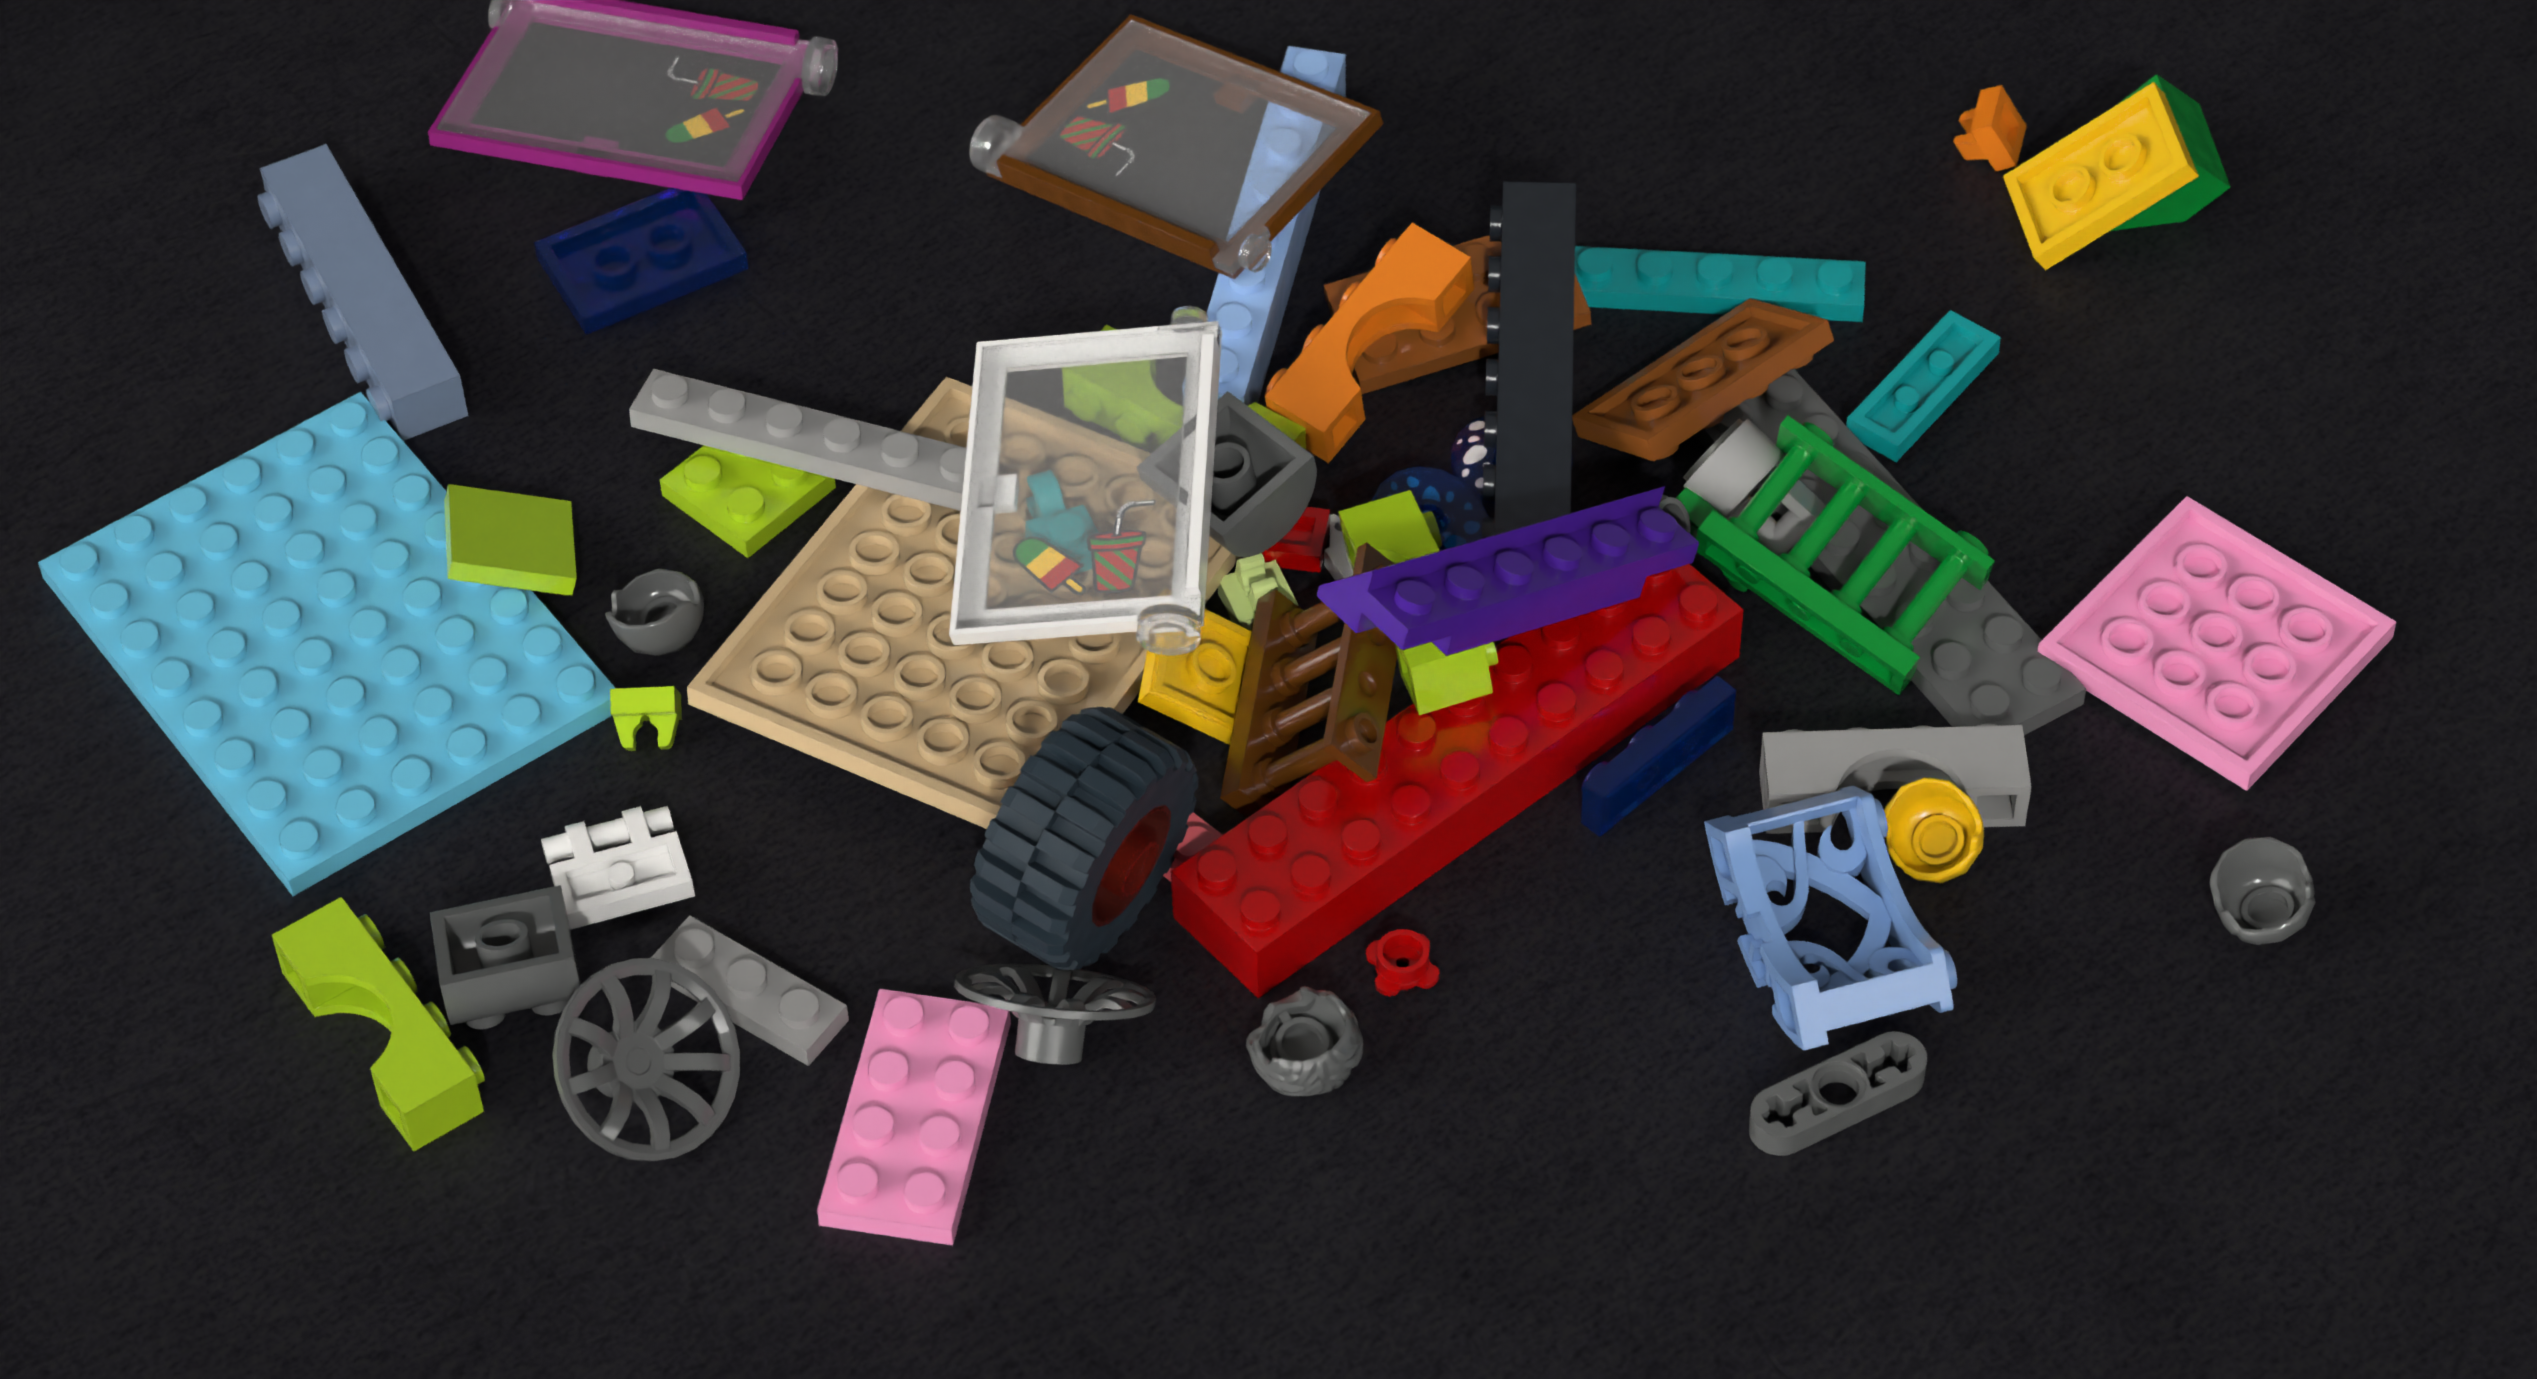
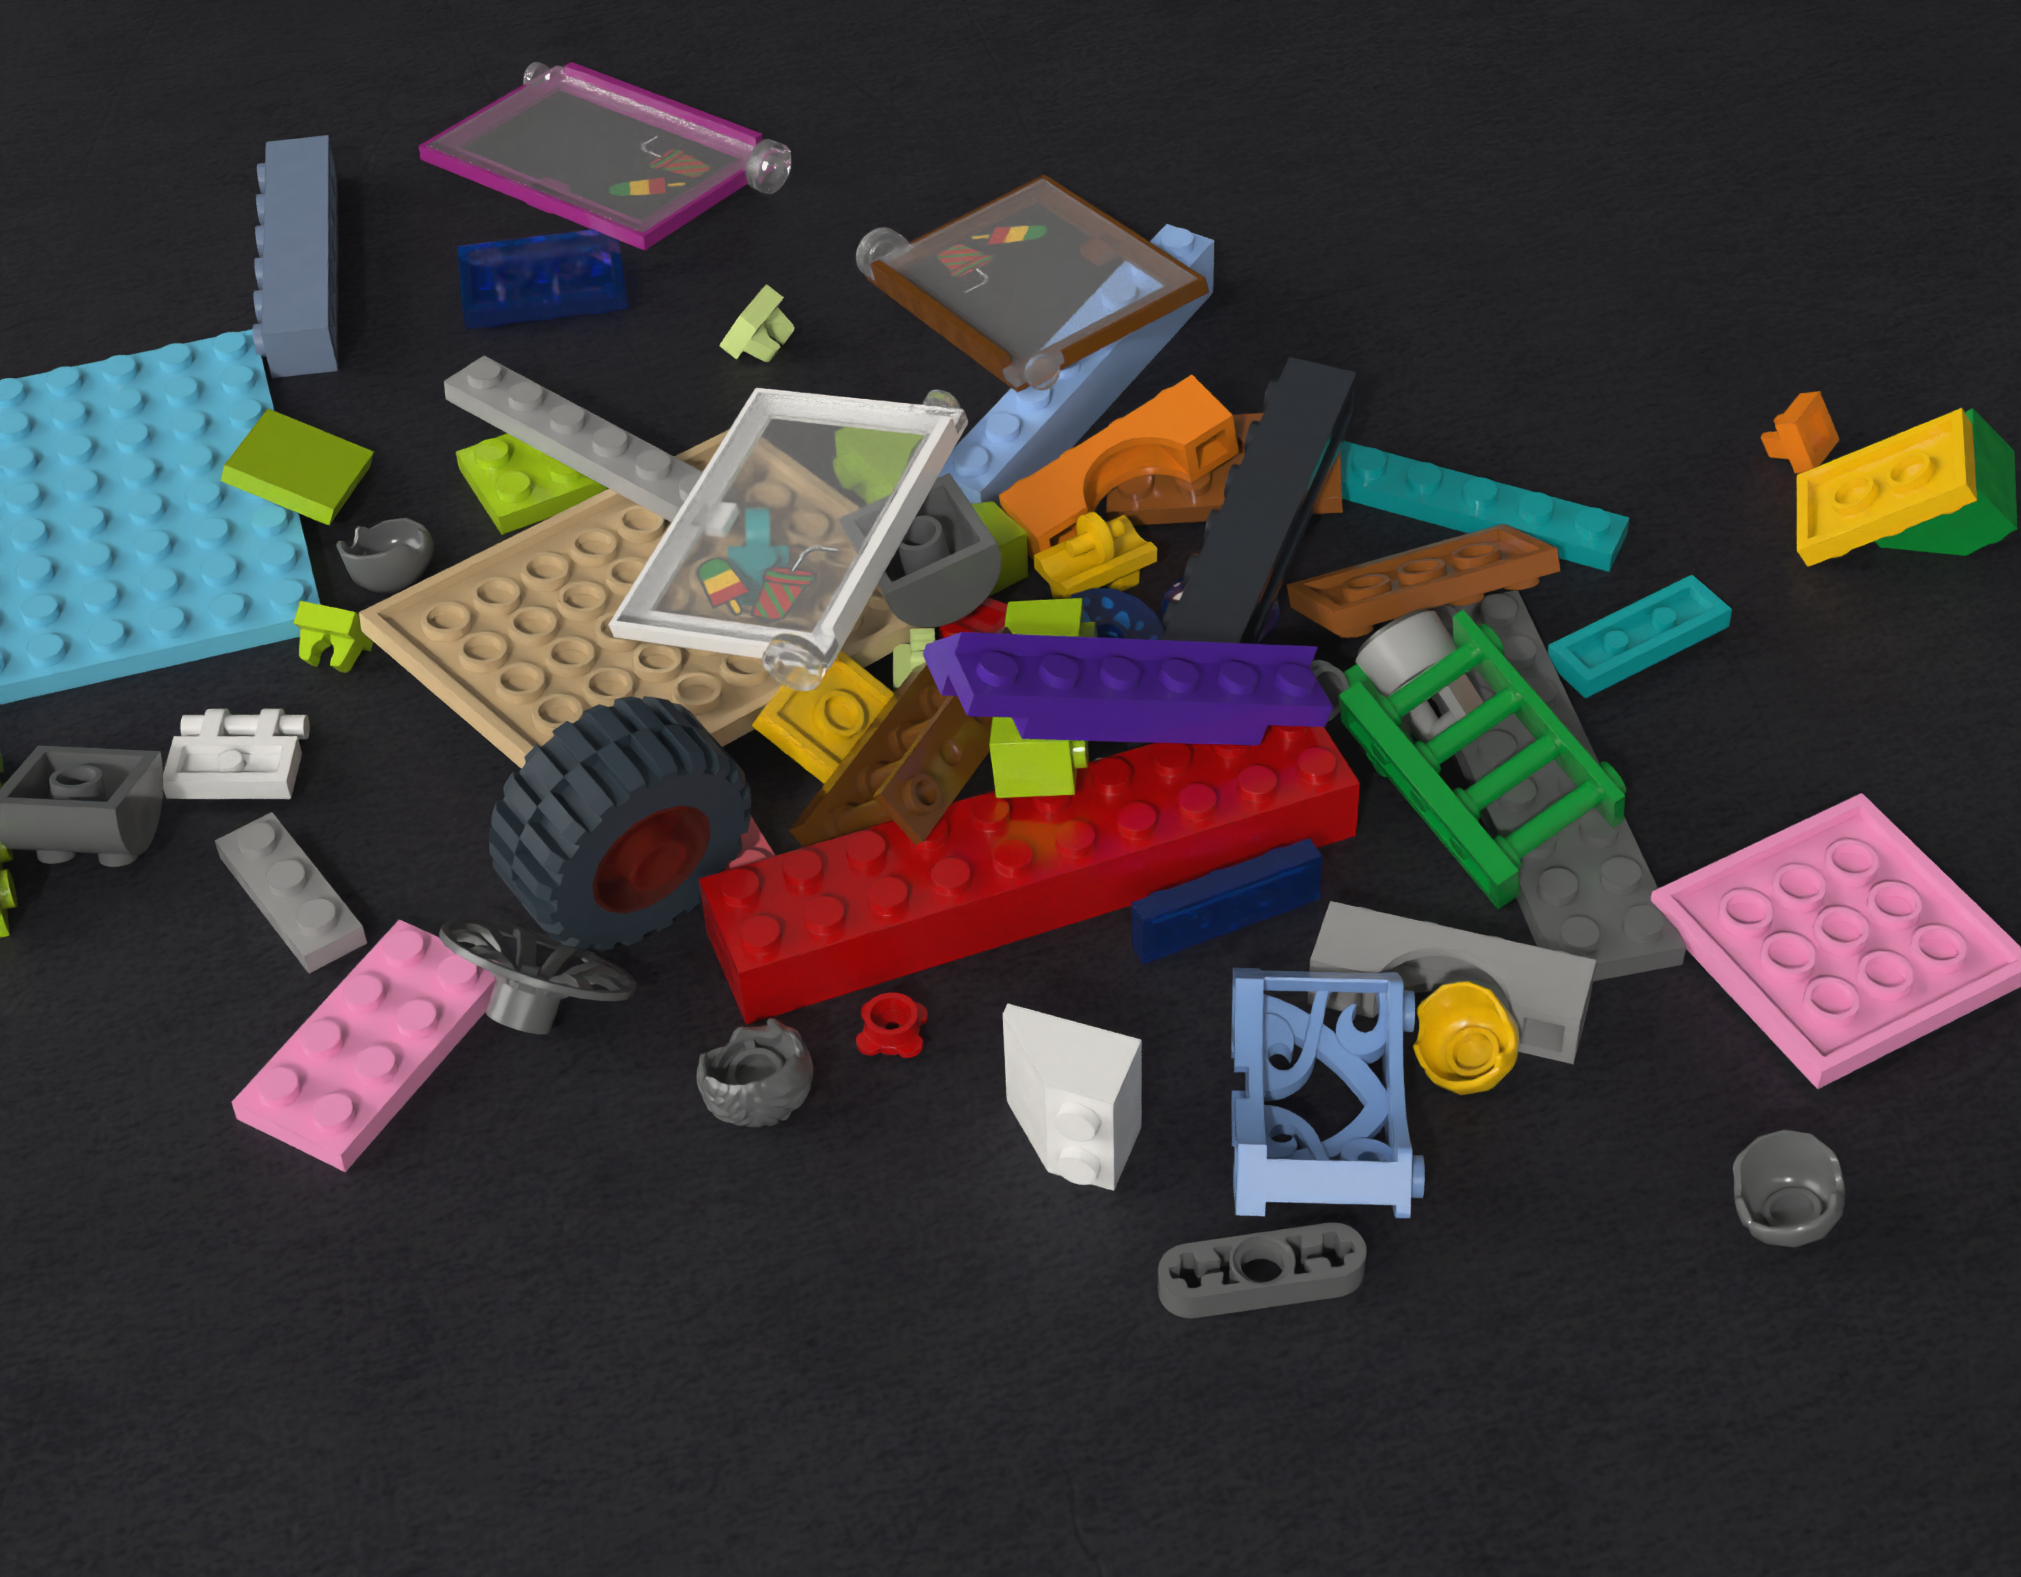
camera: 20 degrees right, 5 degrees down
dark grey wheel [553,958,740,1162] -> none
none -> yellowish green tile [719,284,795,362]
none -> white slope [1003,1004,1142,1191]
none -> yellow hips [1034,512,1157,609]

